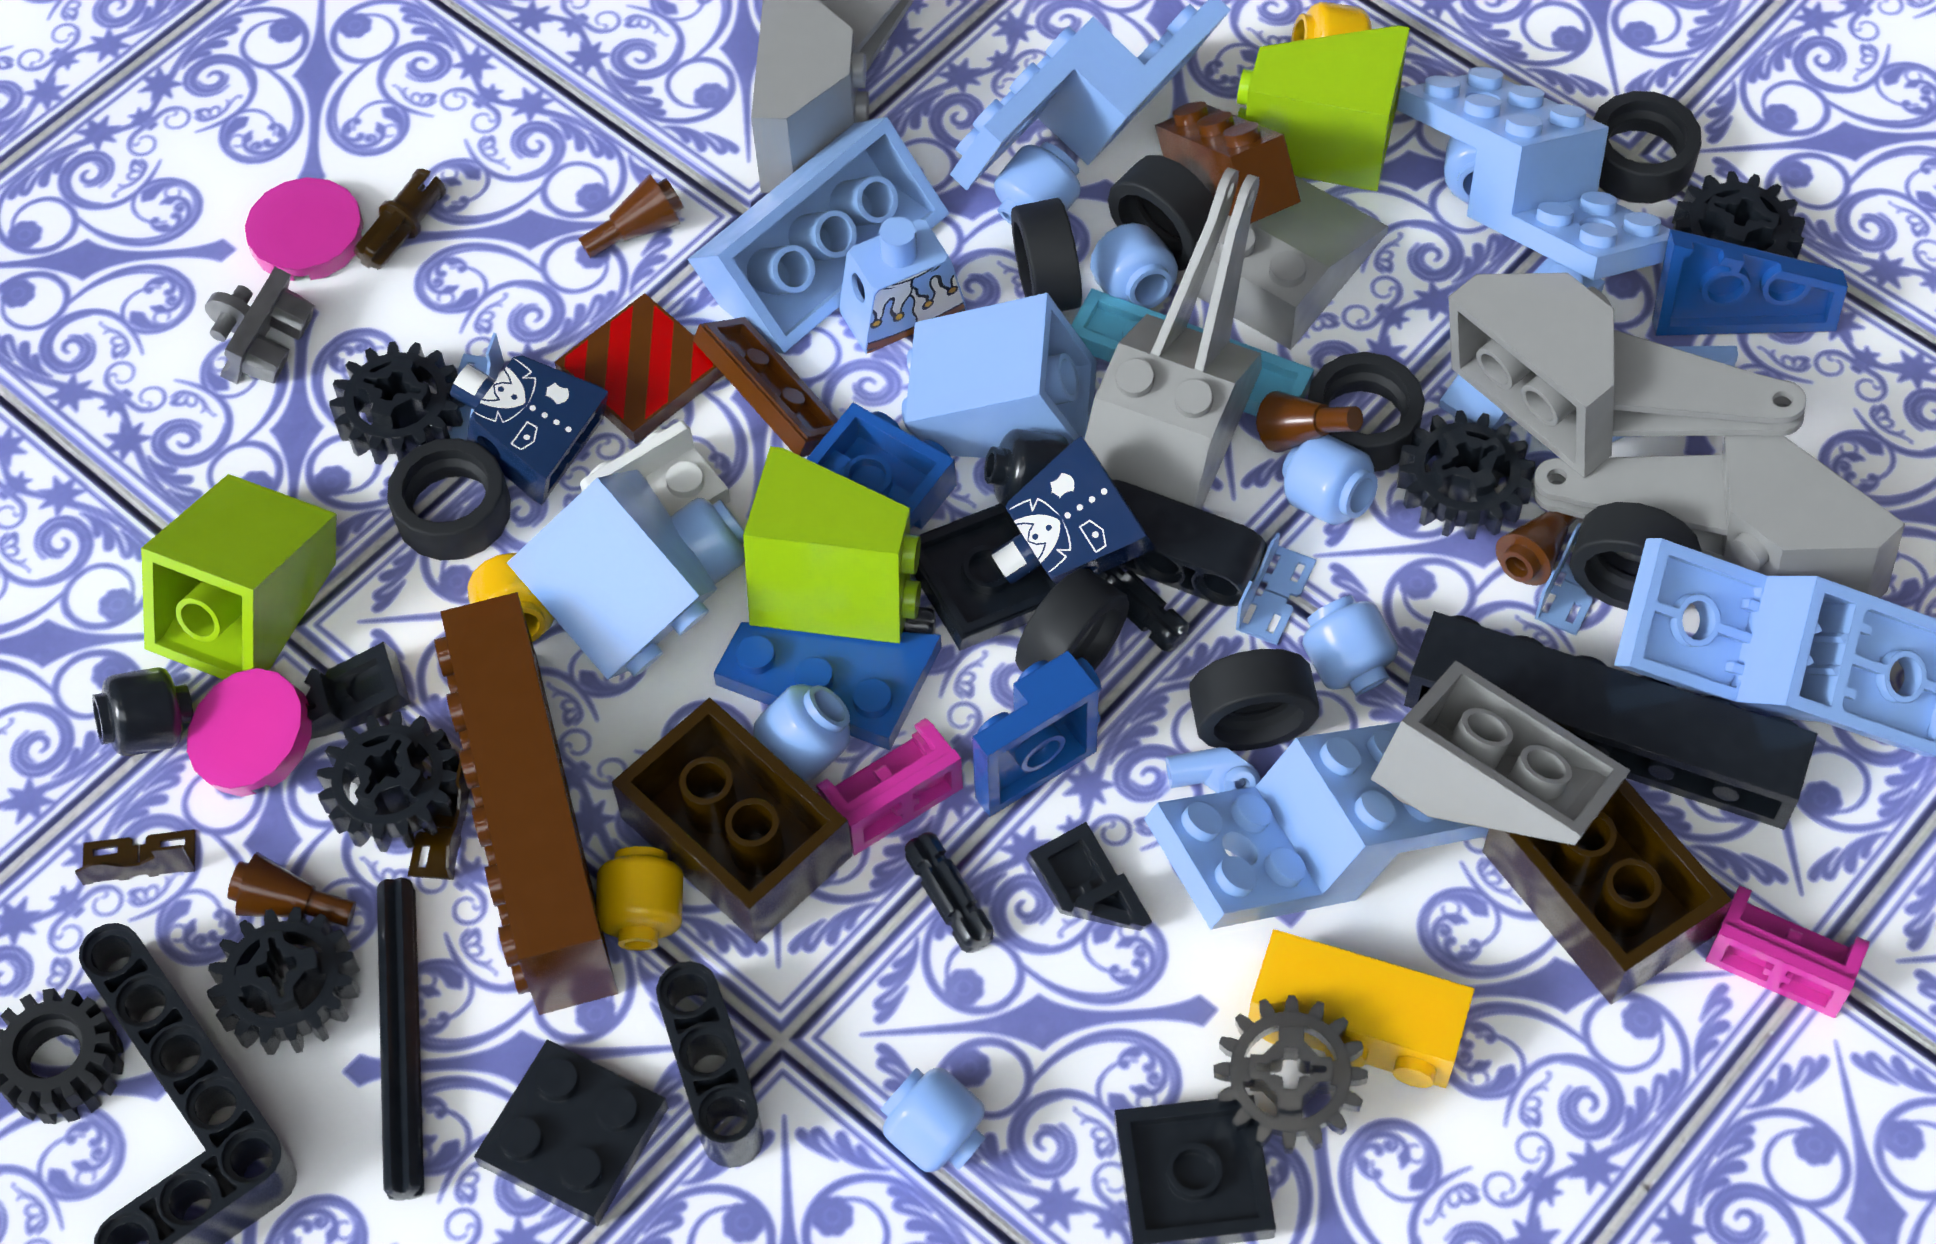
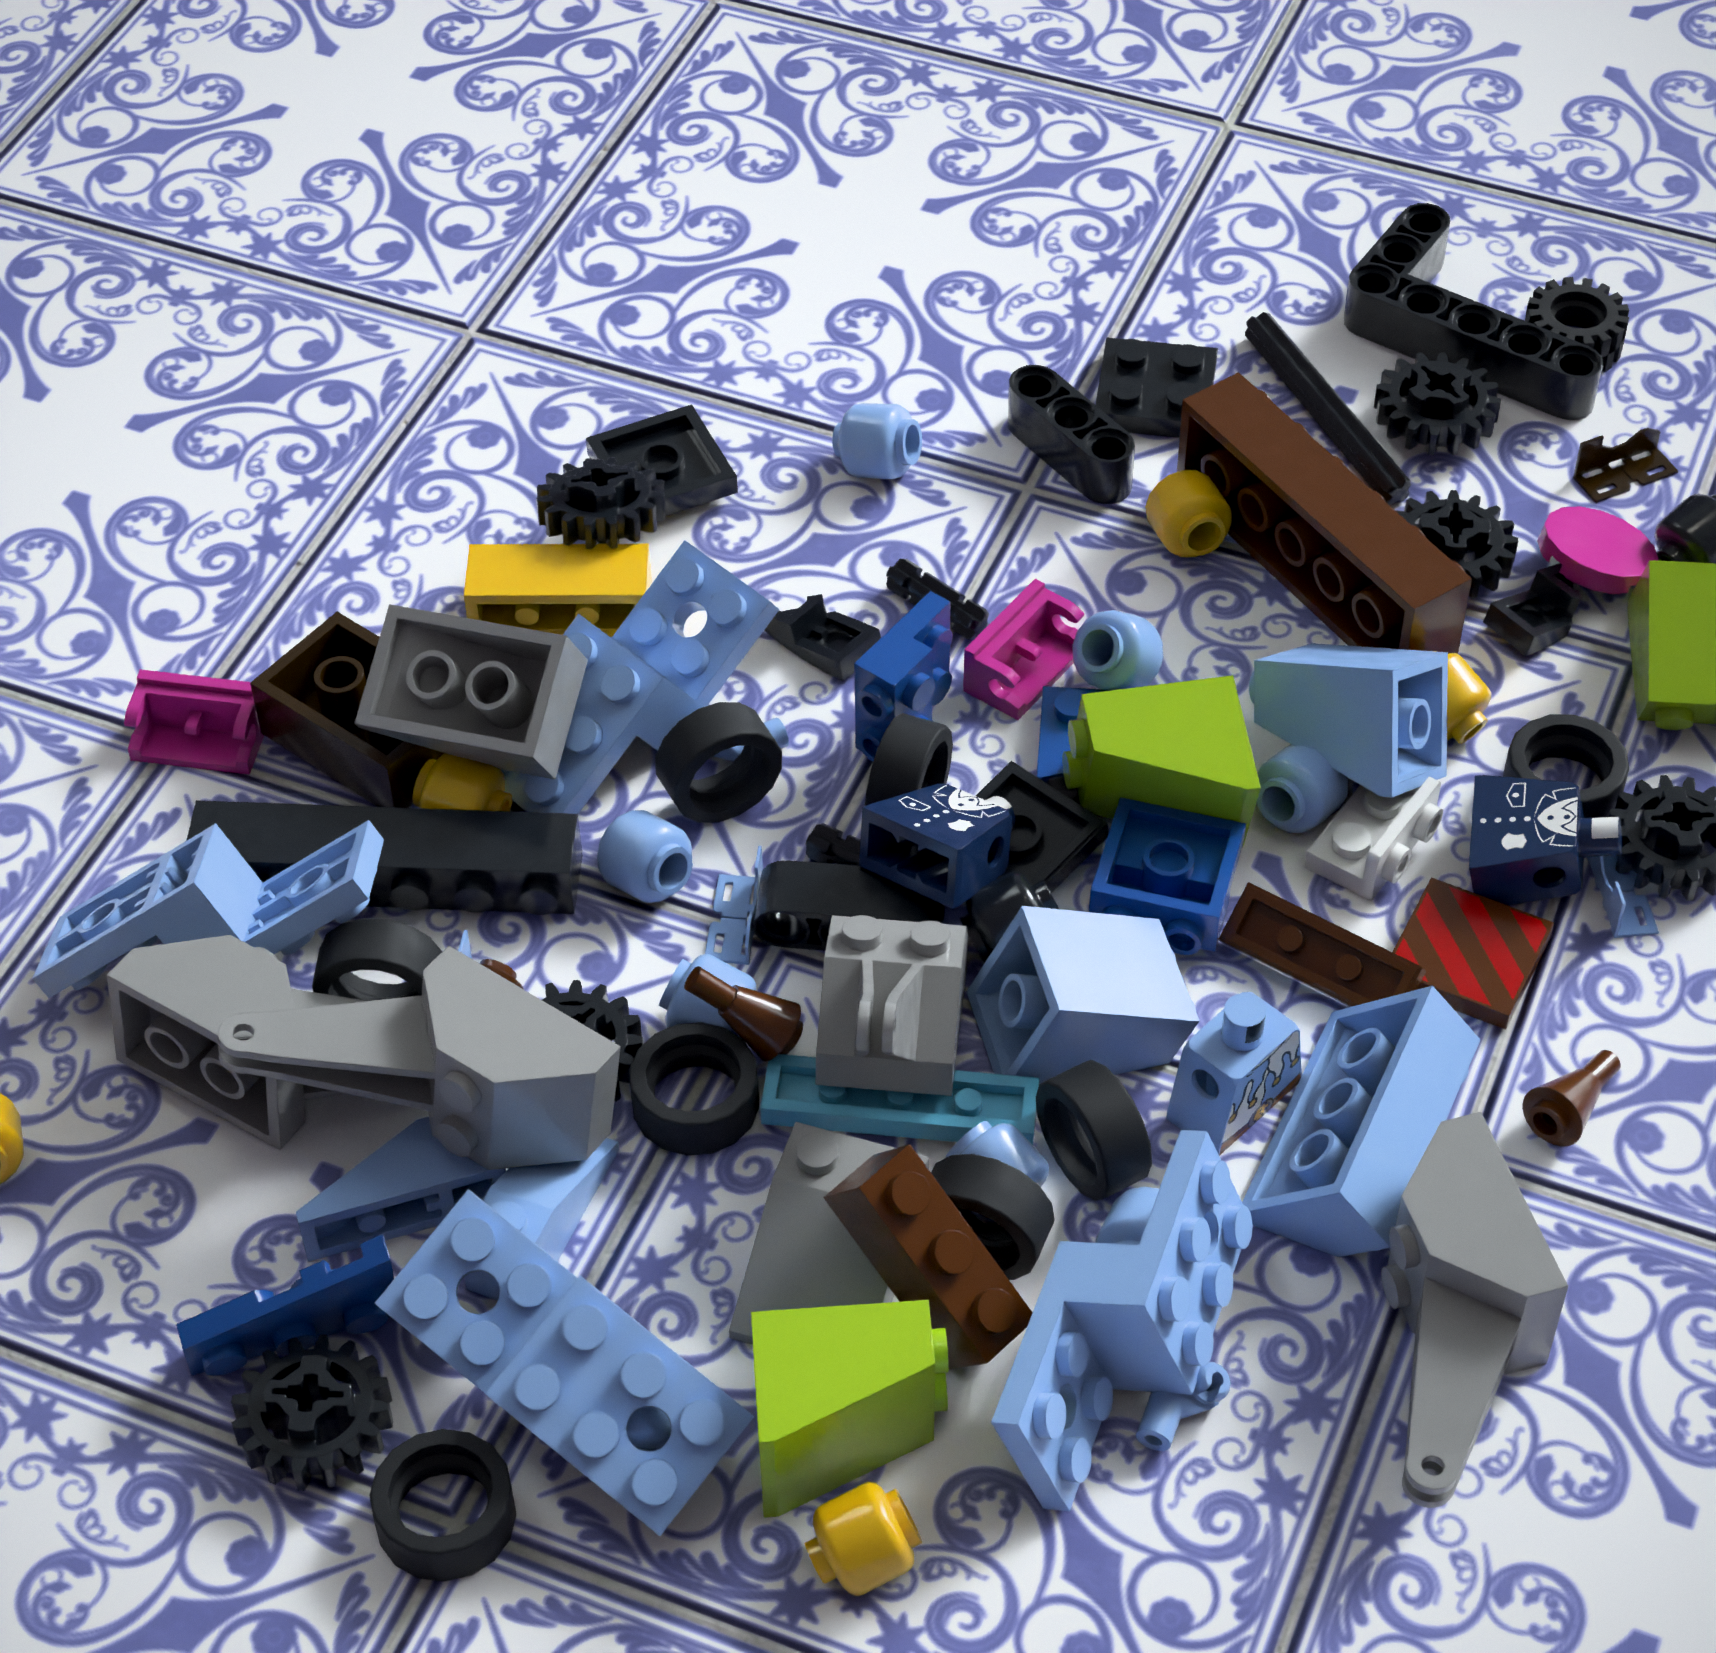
camera: 160 degrees right, 10 degrees down
reddish brown cone [227,852,356,927] -> none
dark brown brick [611,697,852,943] -> none

